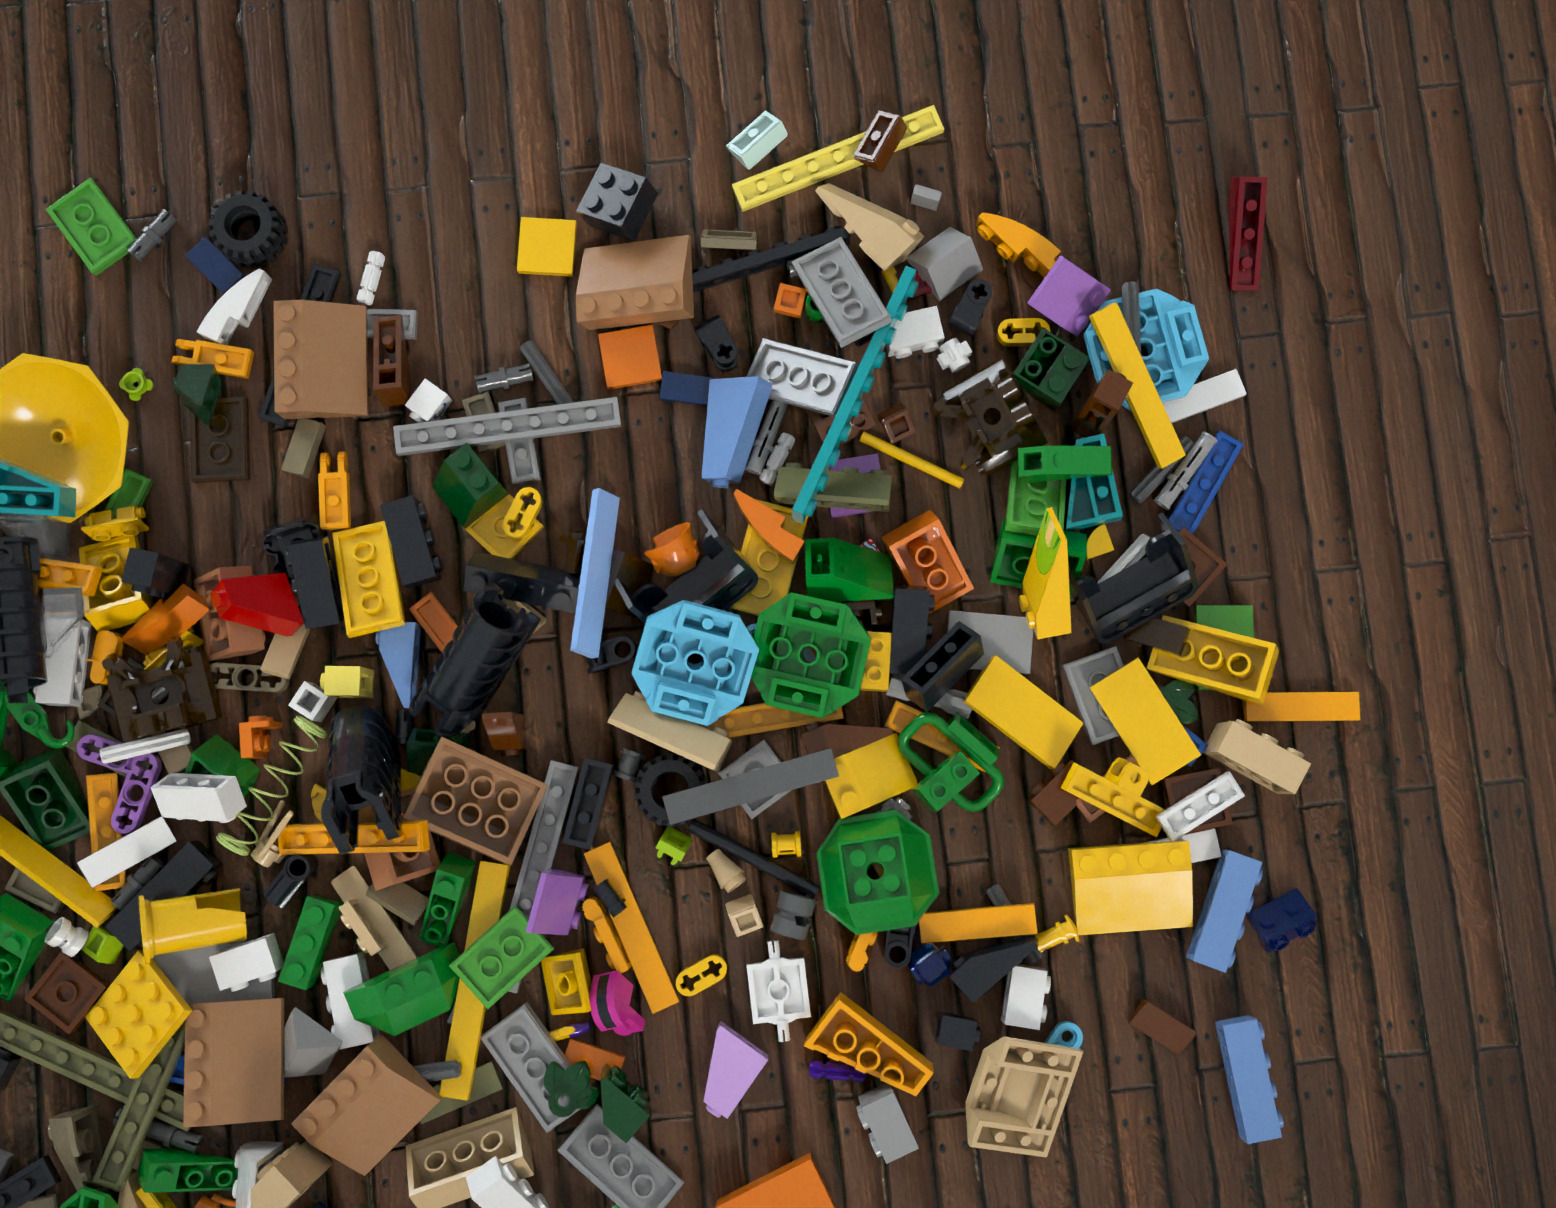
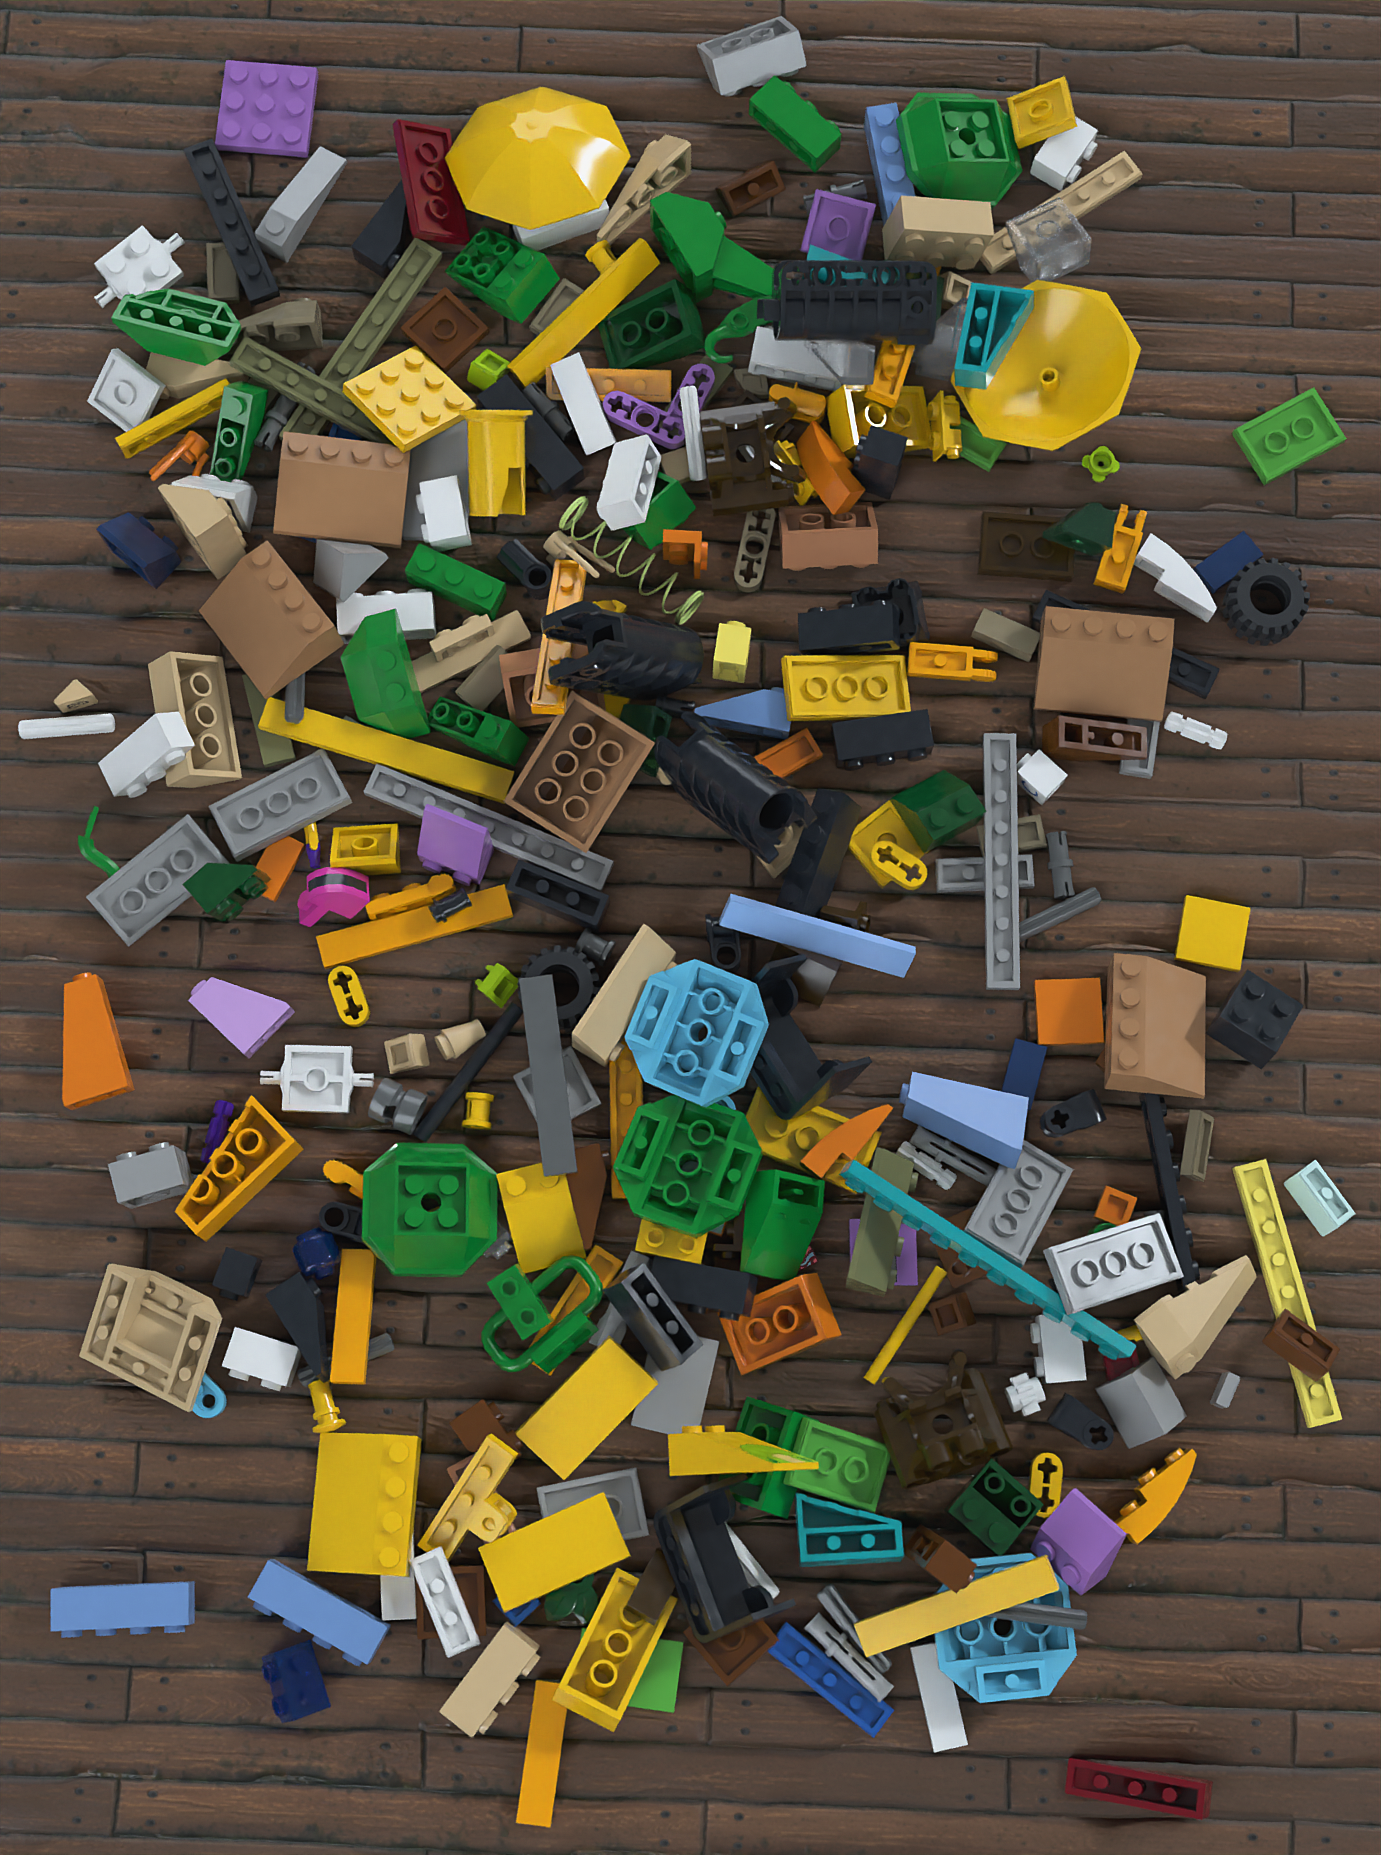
camera: 100 degrees right, 5 degrees down
white wheel [44,917,89,957] -> none
dark grey pin [126,209,177,262] -> none
red slope [211,573,304,637] -> none
tan tile [260,624,310,680] -> none
white brick [288,681,337,722] -> none
bright green tile [449,905,555,1009] -> none
reddish brown slope [482,712,526,756] -> none
dark green plate [544,1061,600,1117] -> none
orange helmet [644,522,700,577] -> none
green slope [1018,446,1112,482] -> none
yellow tile [1086,524,1114,560] -> none
reddish brown slope [1128,999,1197,1055] -> none

